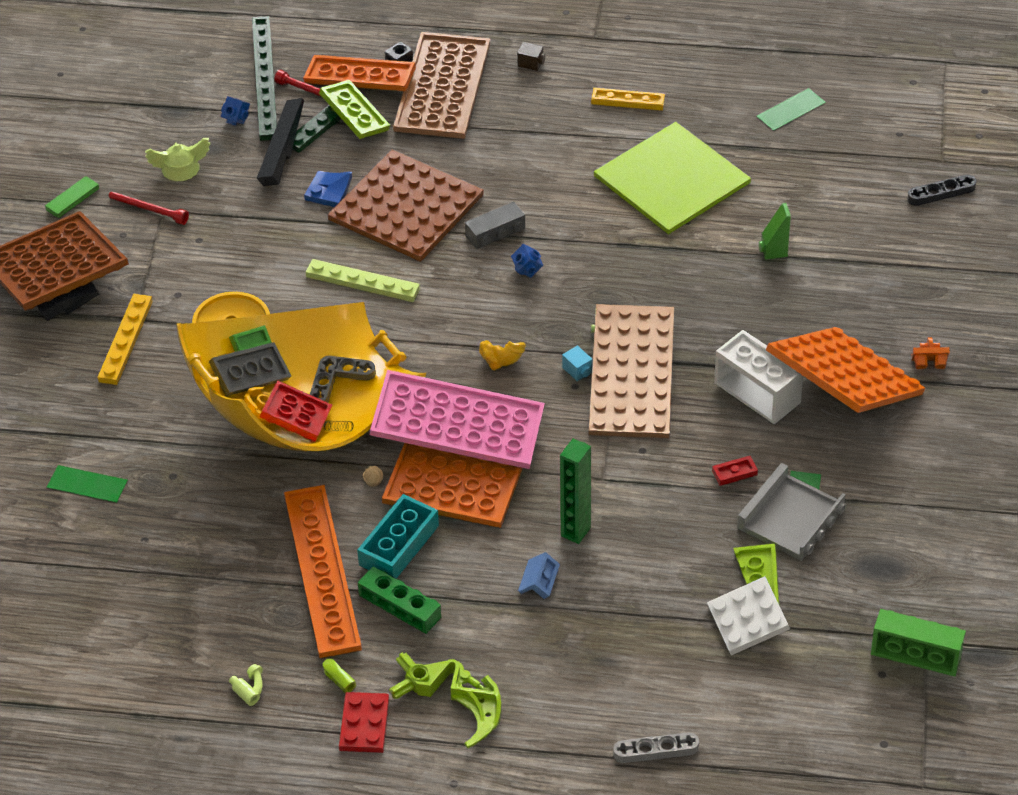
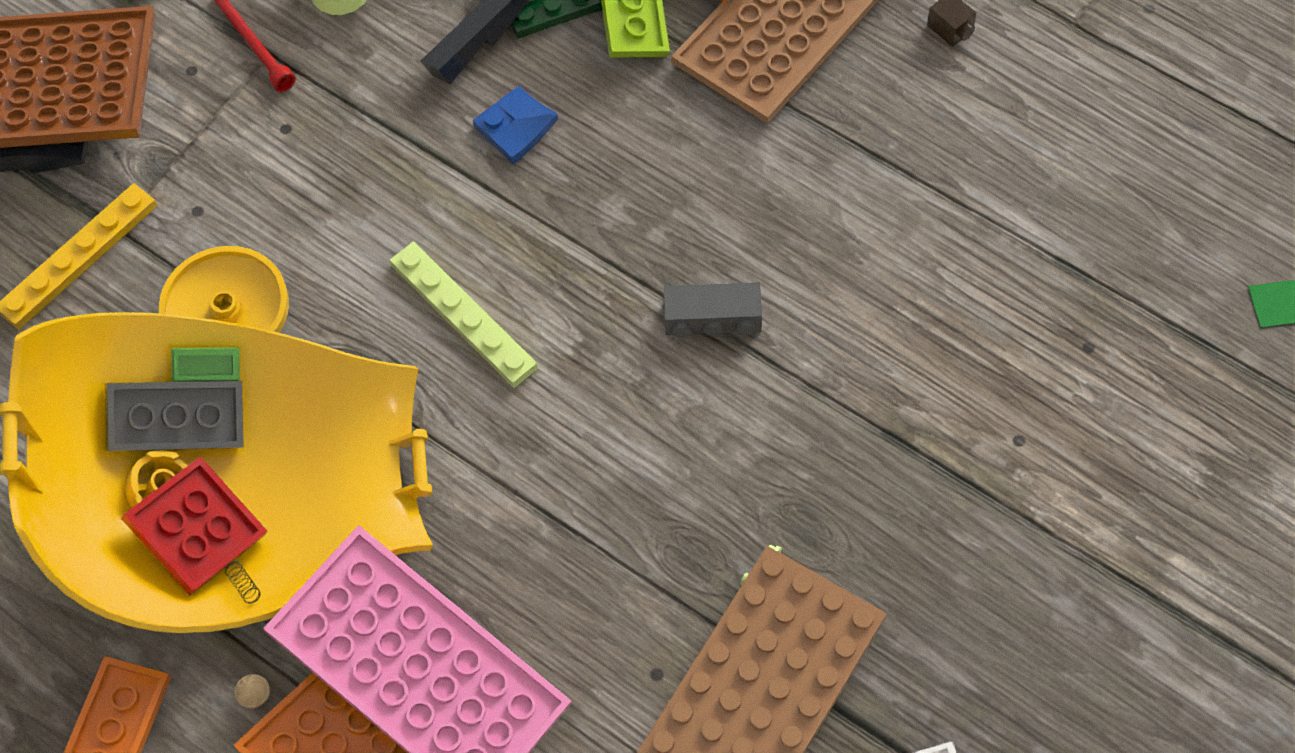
camera: 30 degrees right, 15 degrees up
dark grey beam [310,356,376,403] -> none
plate [328,149,484,262] -> none
yellow hair [479,340,526,371] -> none
blue brick [511,244,543,278] -> none
medium azure brick [562,345,593,381] -> none
yellow tile [591,88,665,111] -> none
lime tile [594,122,751,235] -> none
bright green slope [759,203,791,260] -> none

